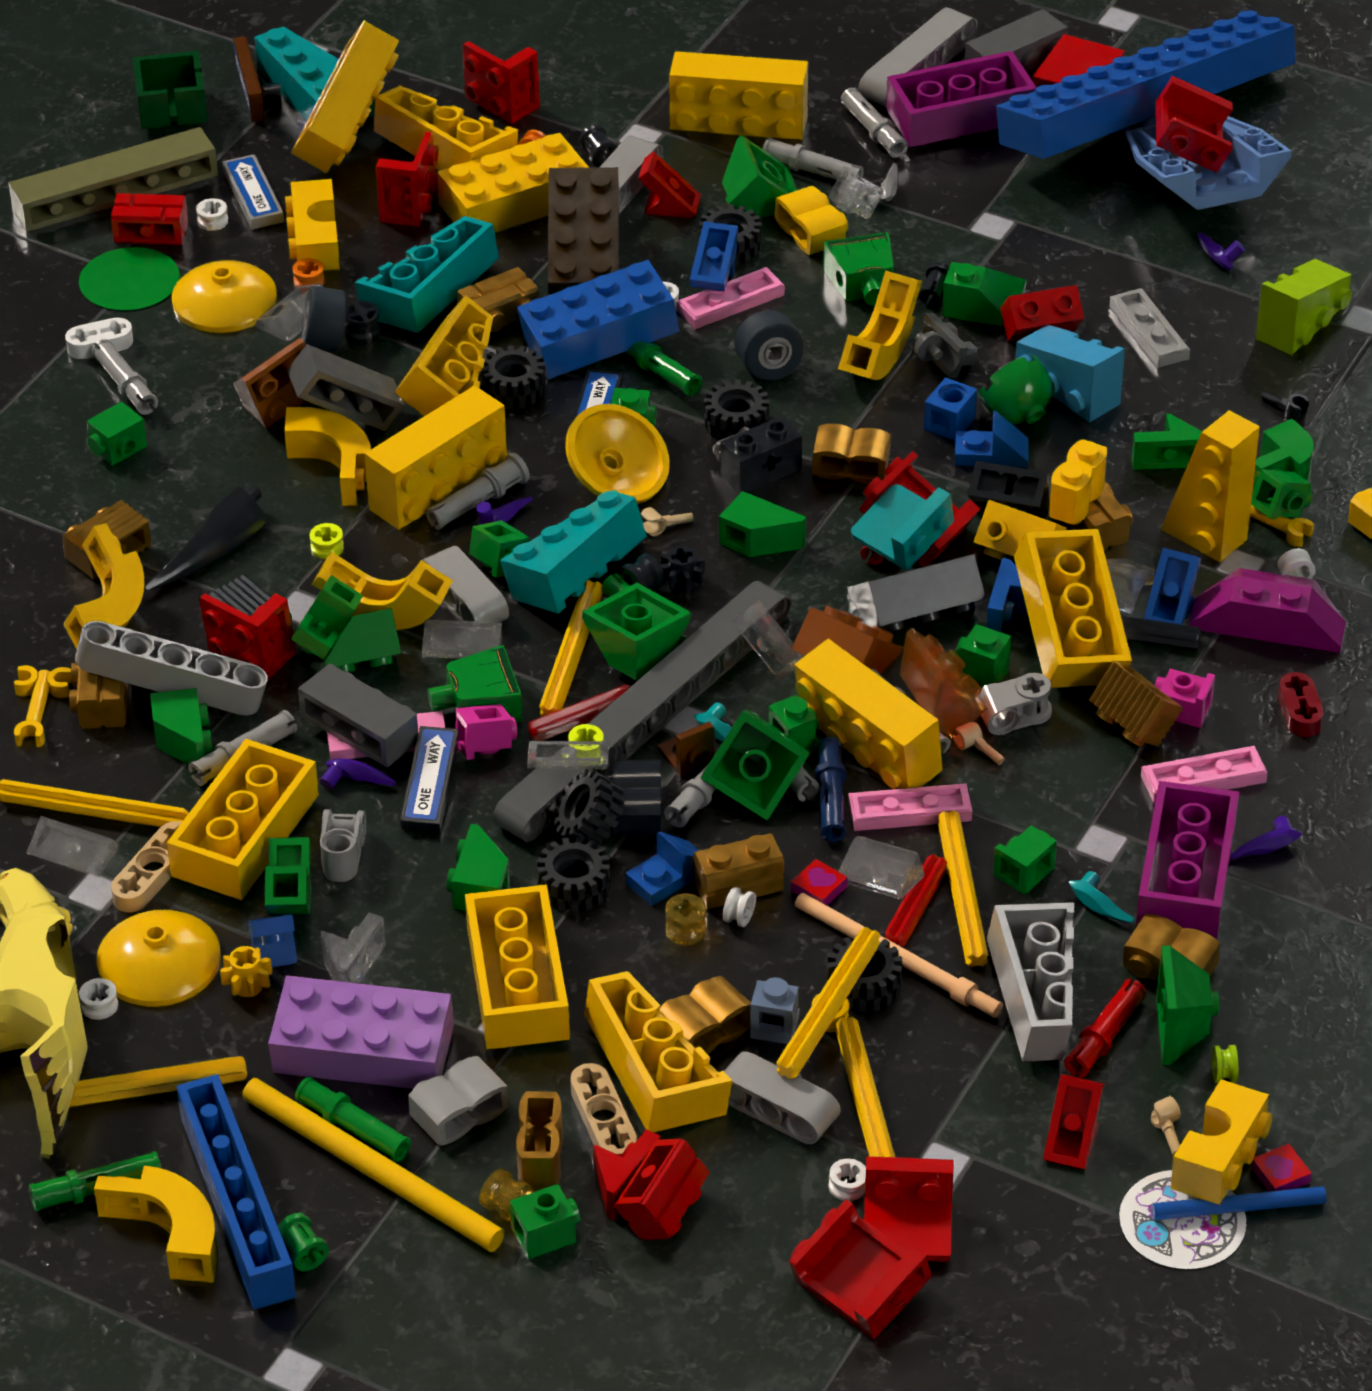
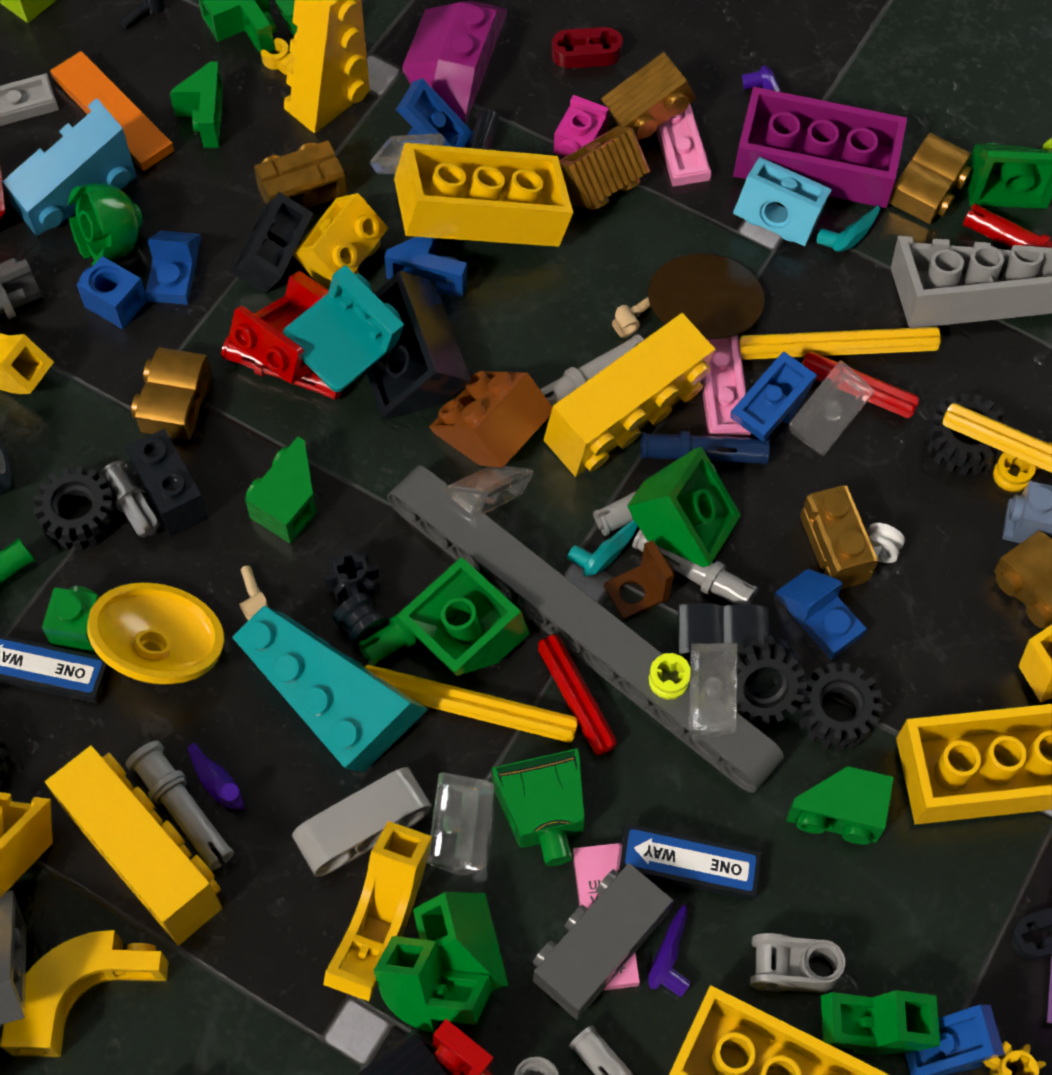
camera: 90 degrees left, 20 degrees up
neon yellow bush [309,523,344,559] -> none
clear slope [320,912,386,984] -> none
dark pink brick [456,704,517,760] -> none
green brick [469,520,530,578] -> none
clear yellow wheel [665,893,706,946] -> none
green brick [769,695,819,754] -> none
tile [791,859,848,905] -> none
light nougat bar [795,893,1003,1018] -> none
clear orange slope [900,628,988,739] -> none
green brick [955,624,1011,689] -> none
light grey piece [974,673,1052,735] -> none
green brick [993,825,1057,895] -> none
yellow brick [1049,439,1107,525] -> none
white bush [1277,549,1315,579] -> none
none -> orange tile [50,51,174,172]
none -> pearl gold brick [600,52,696,140]
none -> dark brown sticker [648,254,764,339]
none -> blue slope [730,351,817,442]
none -> medium azure brick [733,157,832,246]

